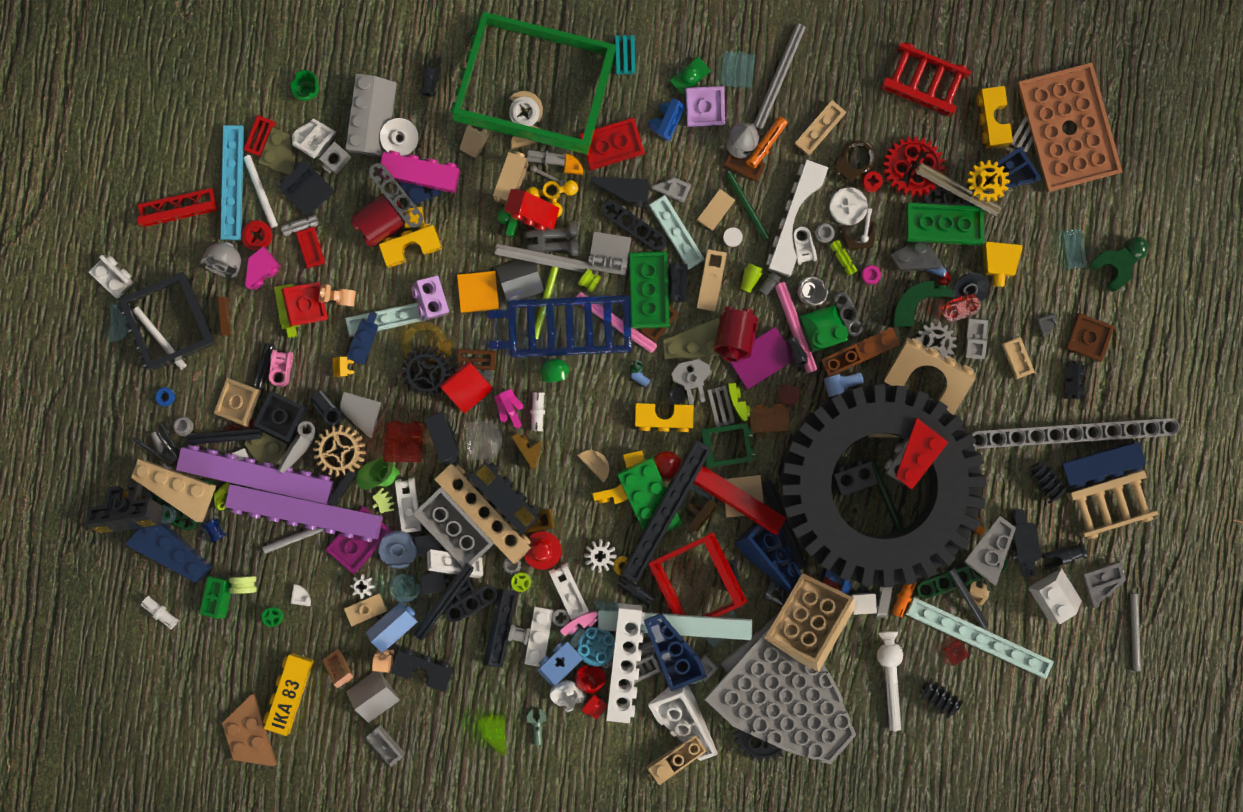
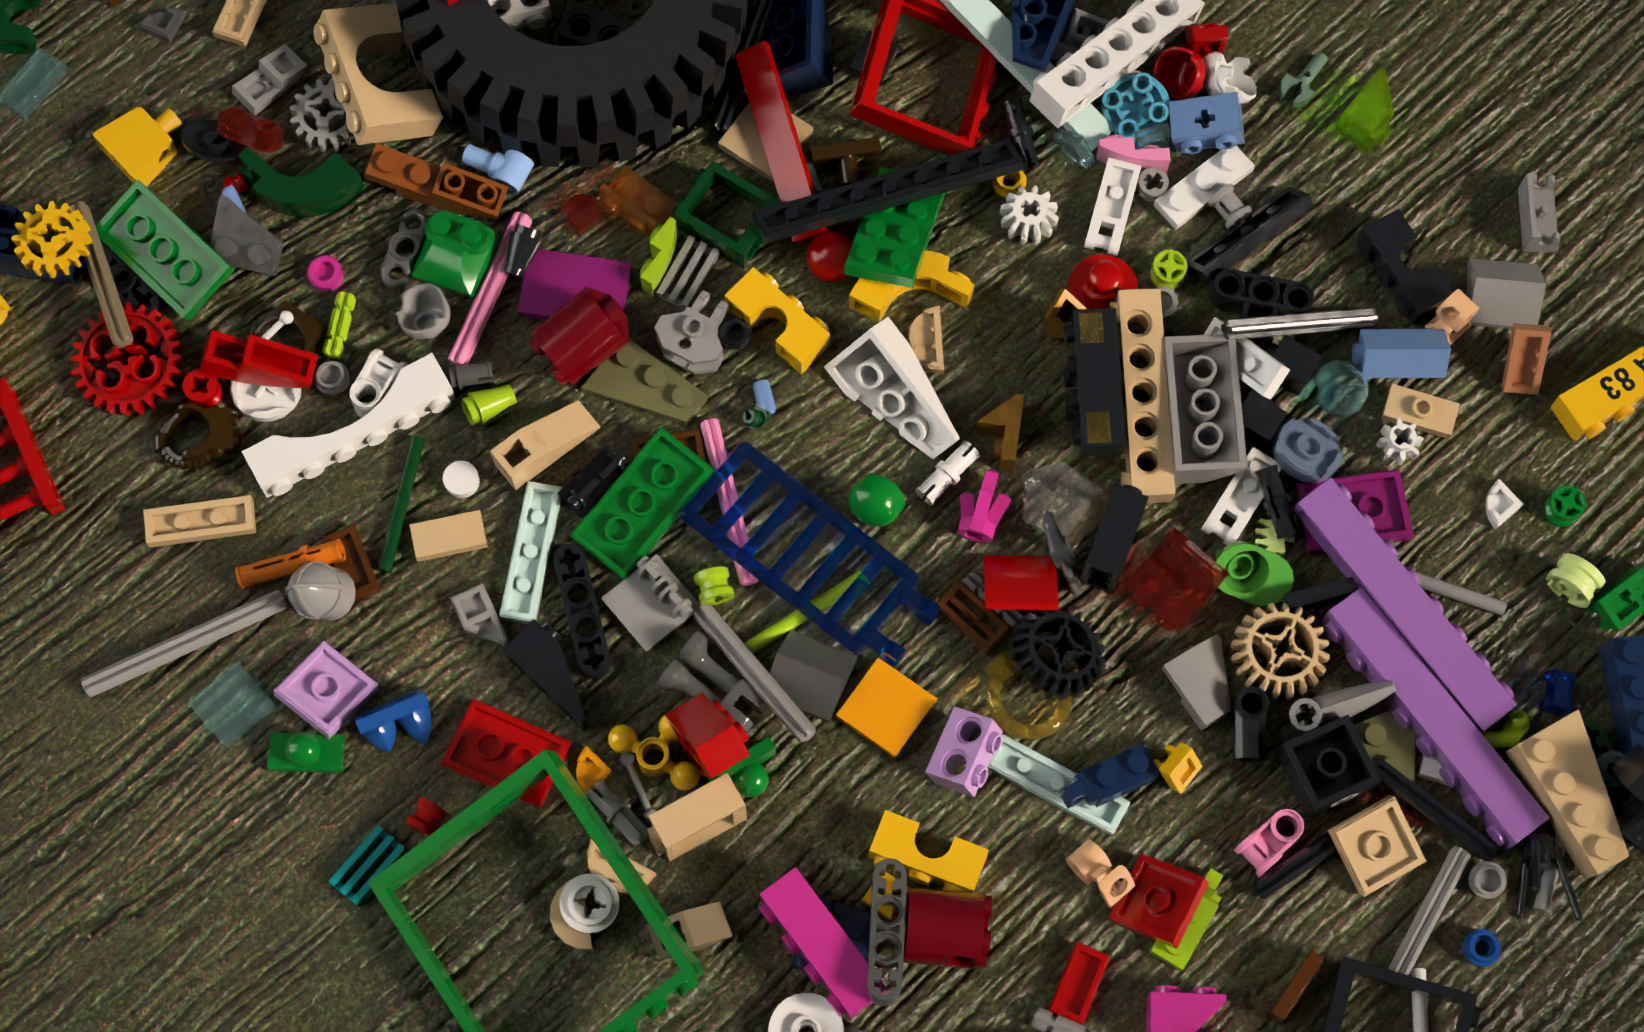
camera: 135 degrees left, 15 degrees down
none -> red slope [199,330,318,388]
none -> red wheel [404,797,452,838]
none -> white wedge [824,317,960,459]
none -> dark grey piece [1043,511,1081,596]
none -> black pin [1255,465,1299,540]
none -> light grey axle [1388,846,1471,975]

